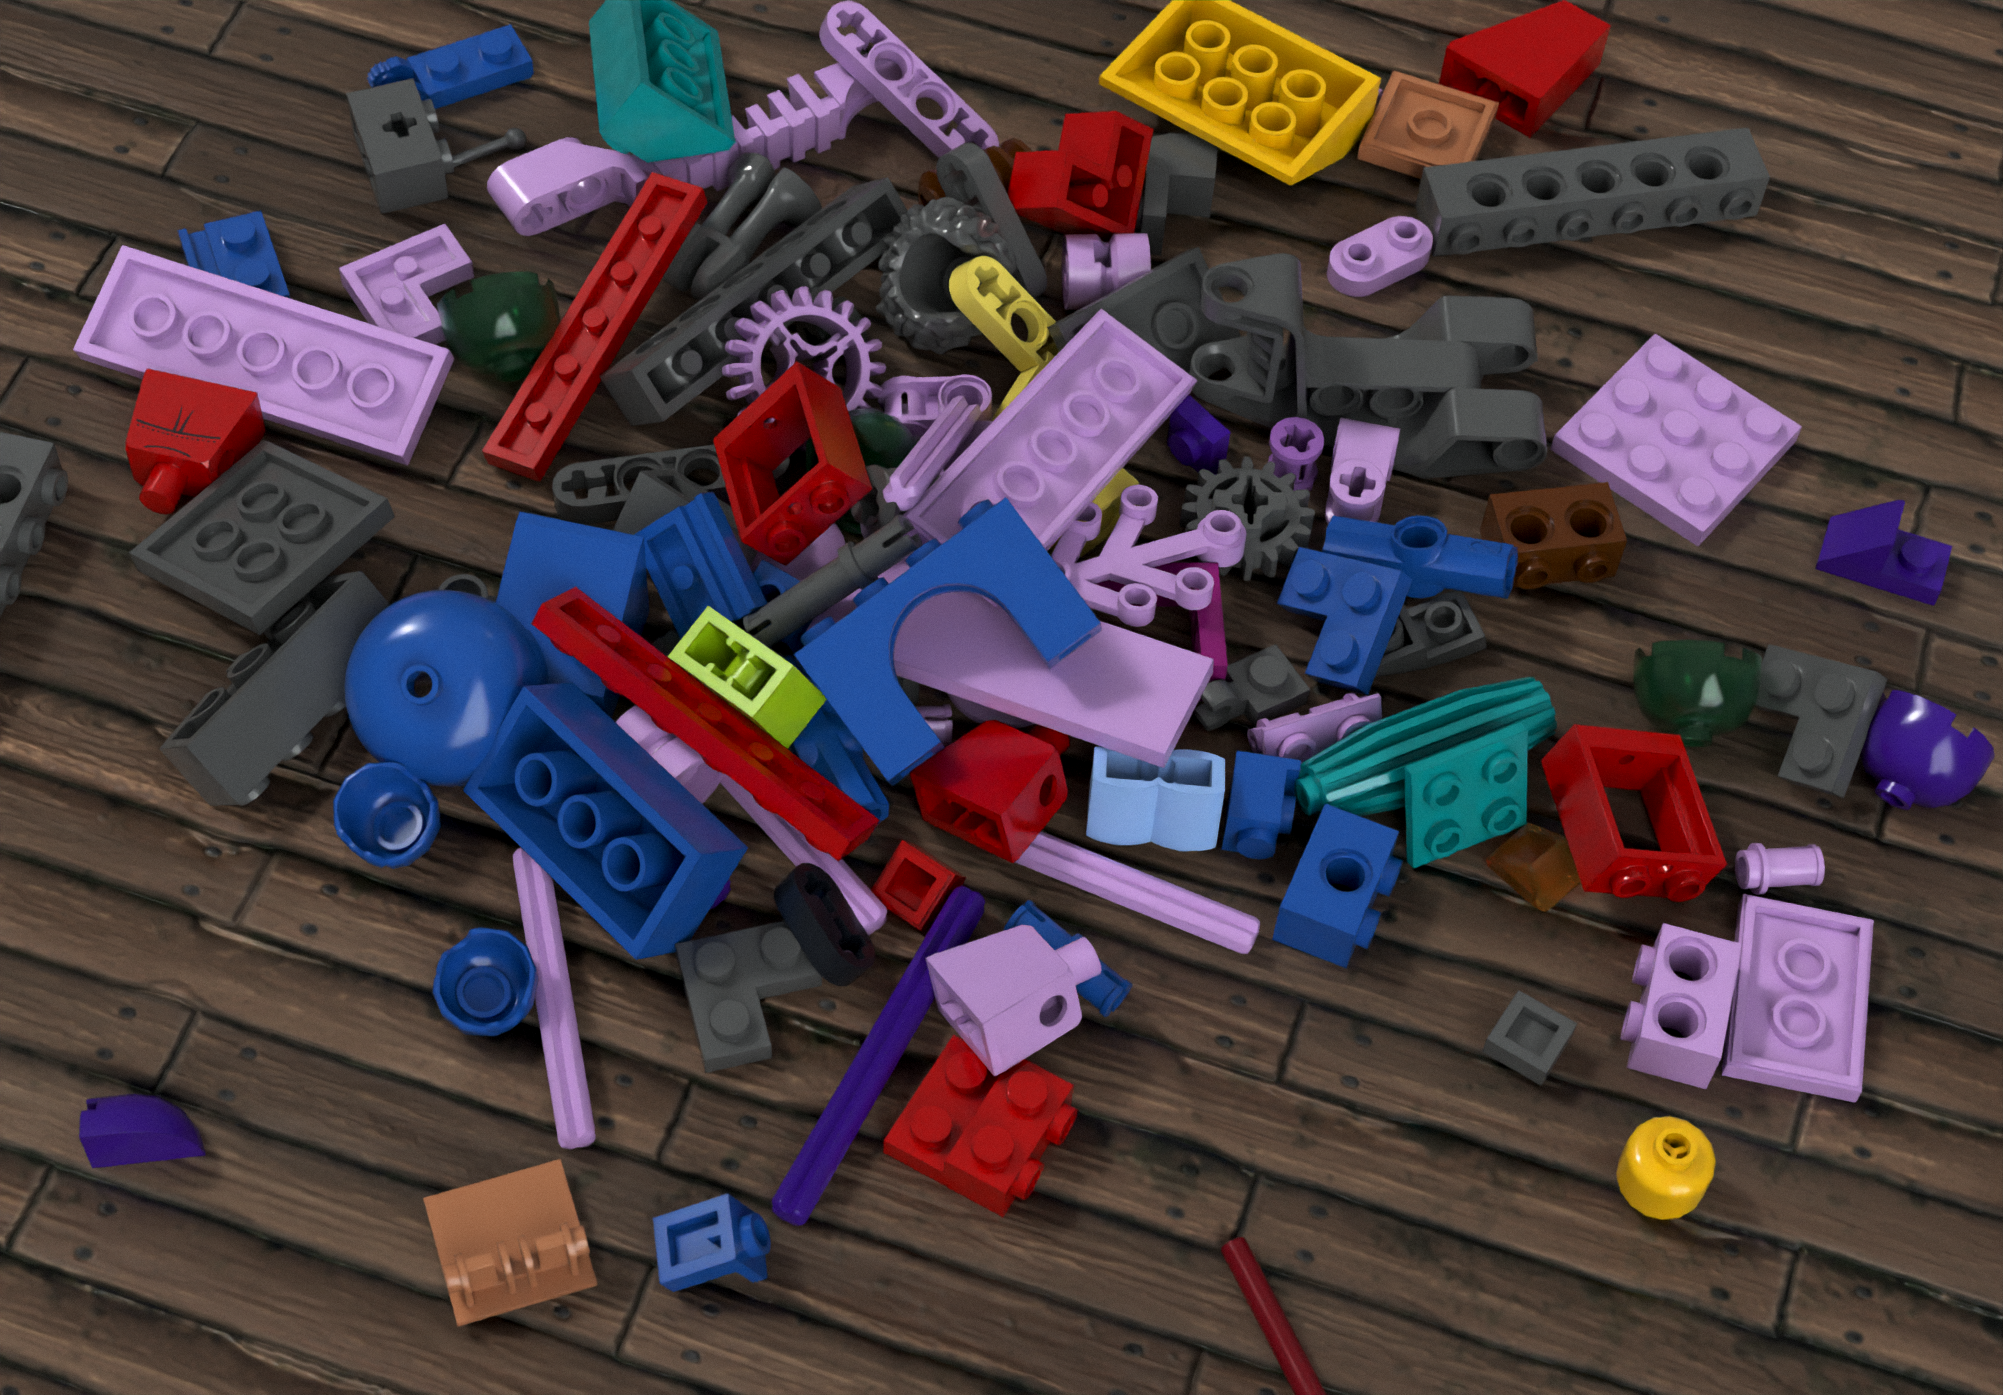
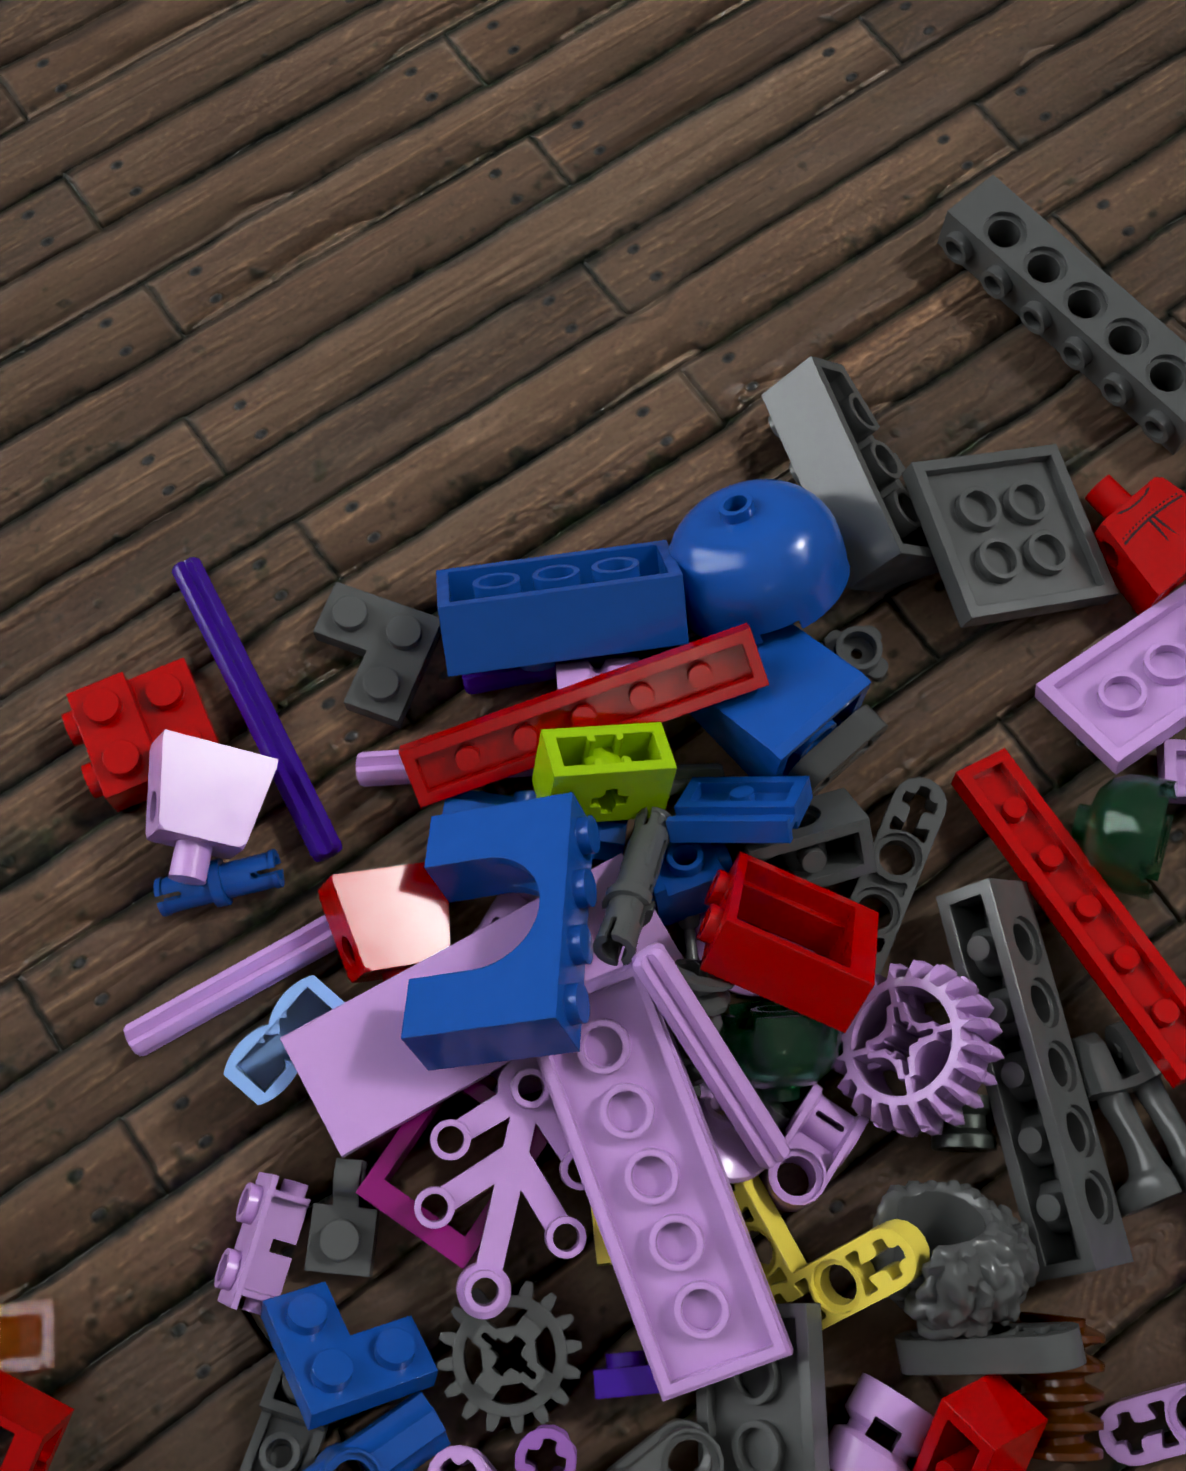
camera: 130 degrees right, 15 degrees up
dark purple brick [79,1094,206,1168] -> none
blue hair [333,762,441,869] -> none
nougat hinge [423,1159,597,1327] -> none
blue hair [432,927,539,1036] -> none
lavender axle [512,847,596,1149] -> none
blue bracket [653,1193,771,1292] -> none
black beam [774,863,876,986] -> none
red slope [871,840,966,931] -> none
blue brick [1221,750,1301,859] -> none
blue brick [1272,803,1403,968] -> none
teal plate [1294,677,1557,869] -> none

